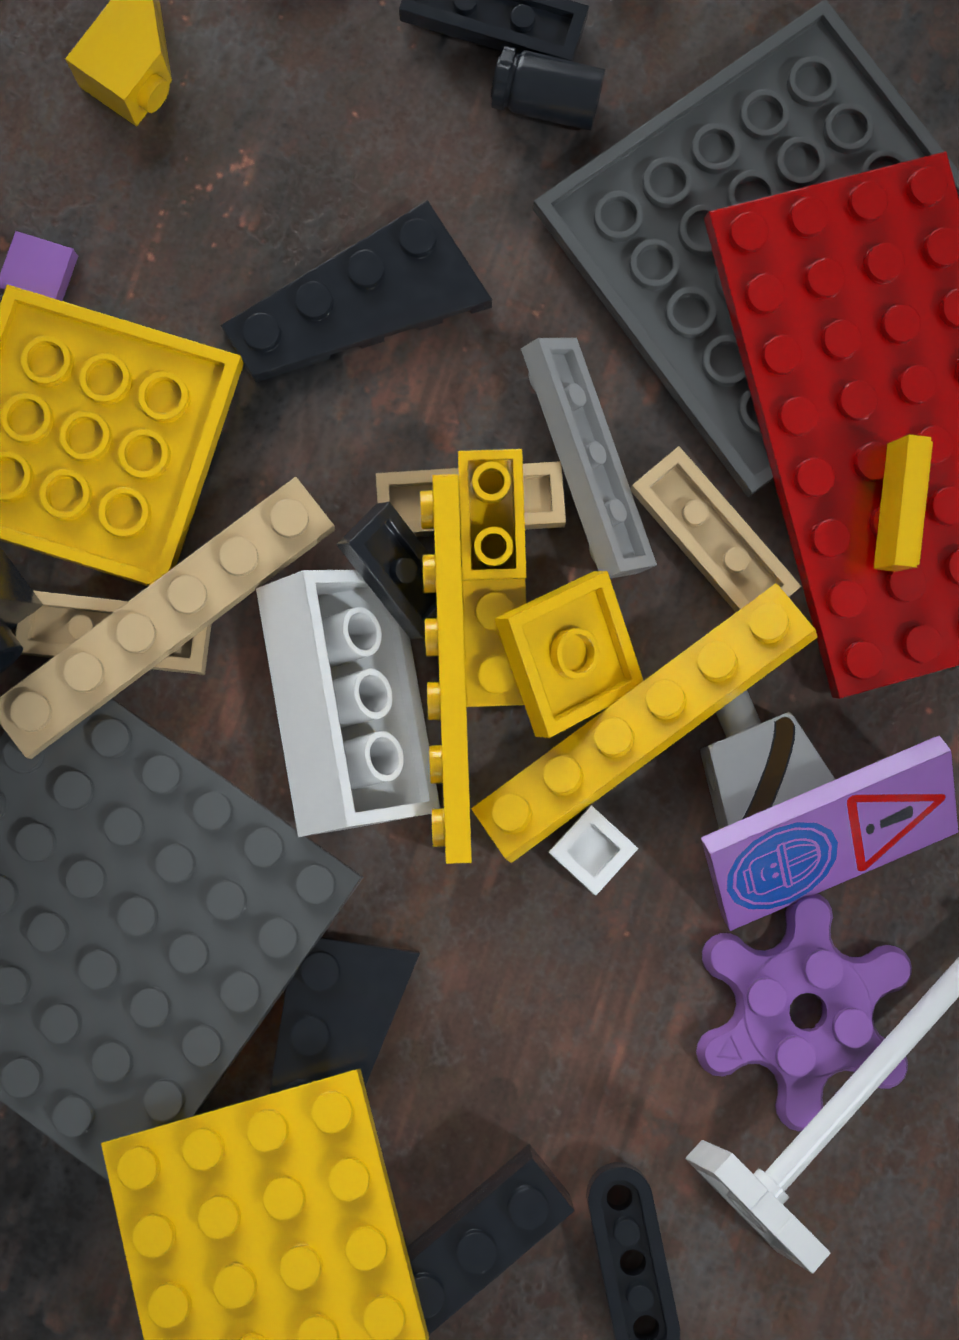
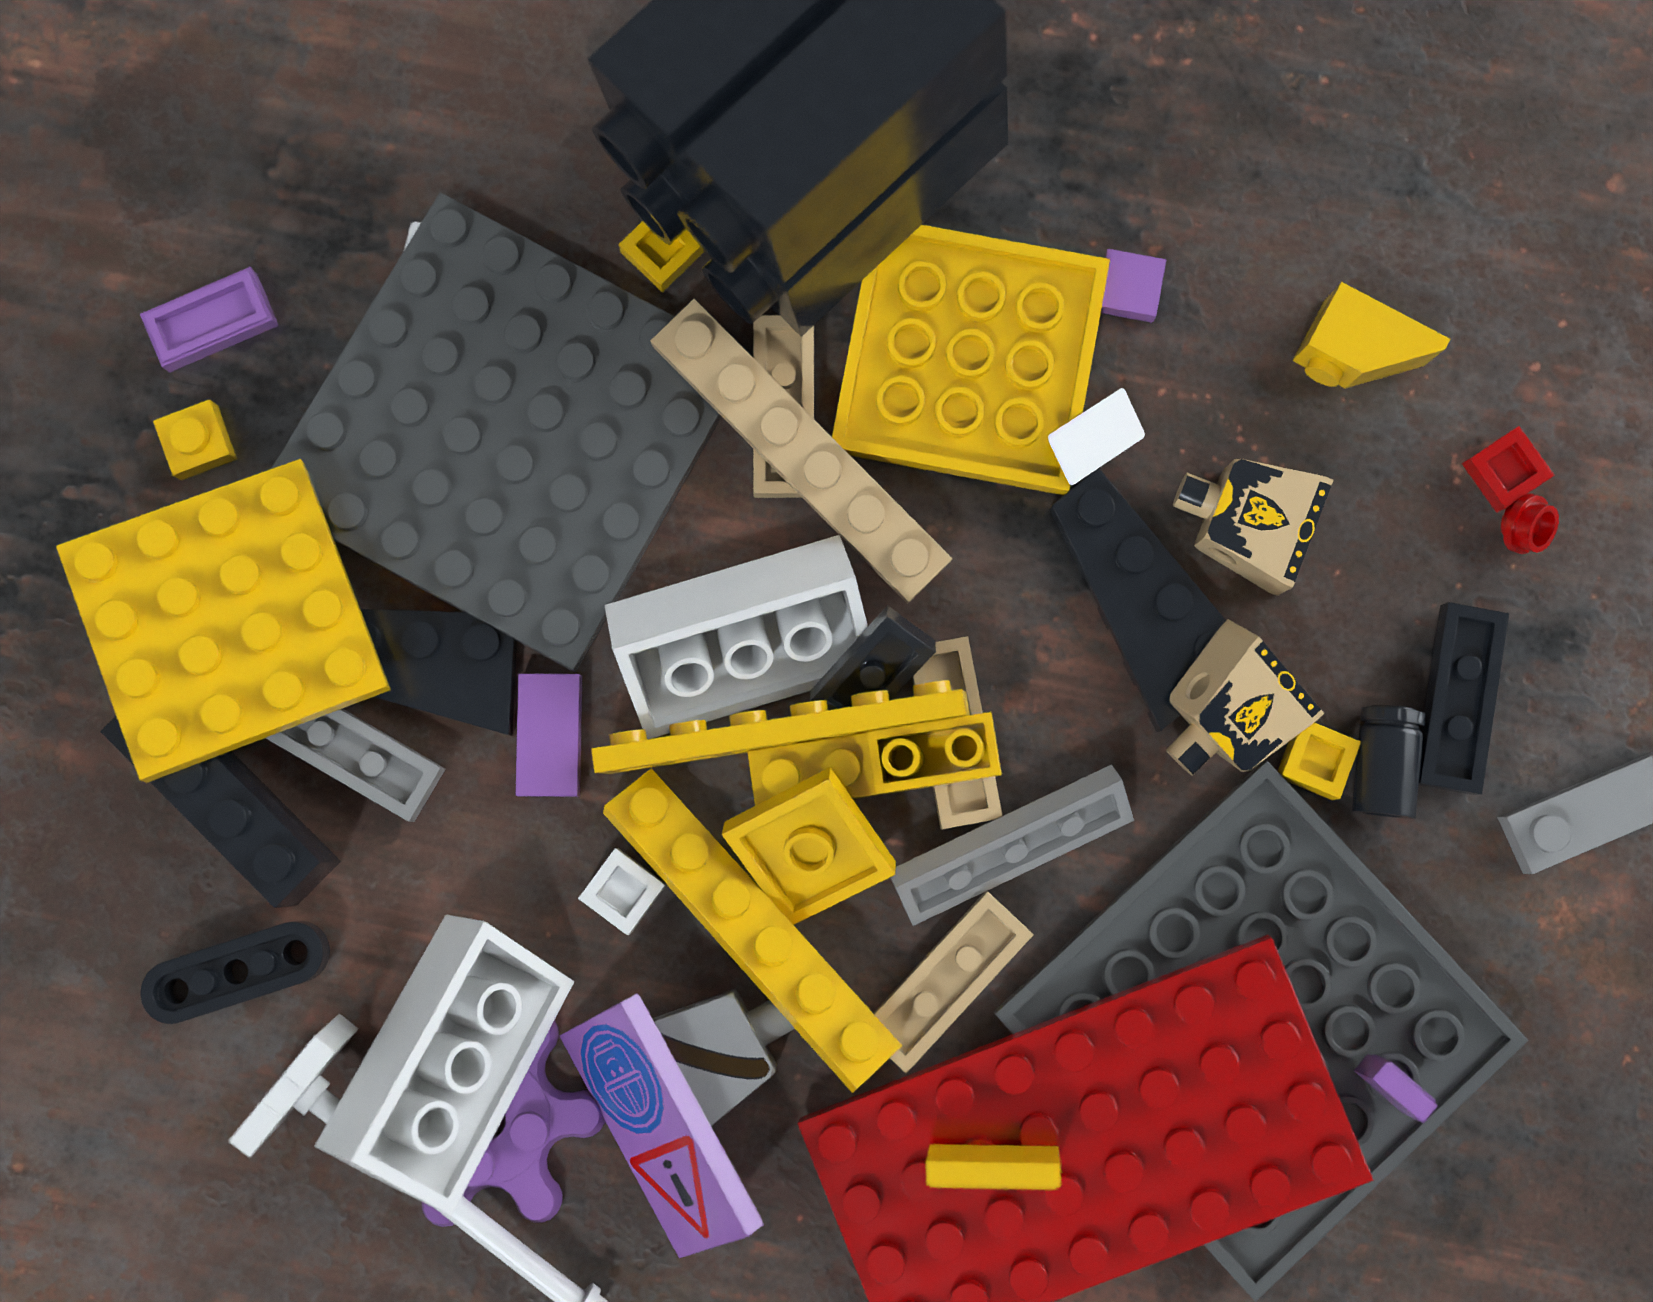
camera: 90 degrees right, 0 degrees up
none -> yellow plate [153,399,237,480]
none -> light grey plate [266,709,446,822]
none -> white slope [315,915,574,1216]
none -> medium lavender tile [516,674,582,797]
none -> white sticker [1048,388,1145,485]
none -> tan torso [1166,619,1324,776]
none -> torso [1173,459,1333,596]
none -> yellow plate [1277,722,1361,800]
none -> medium lavender tile [1354,1054,1437,1123]

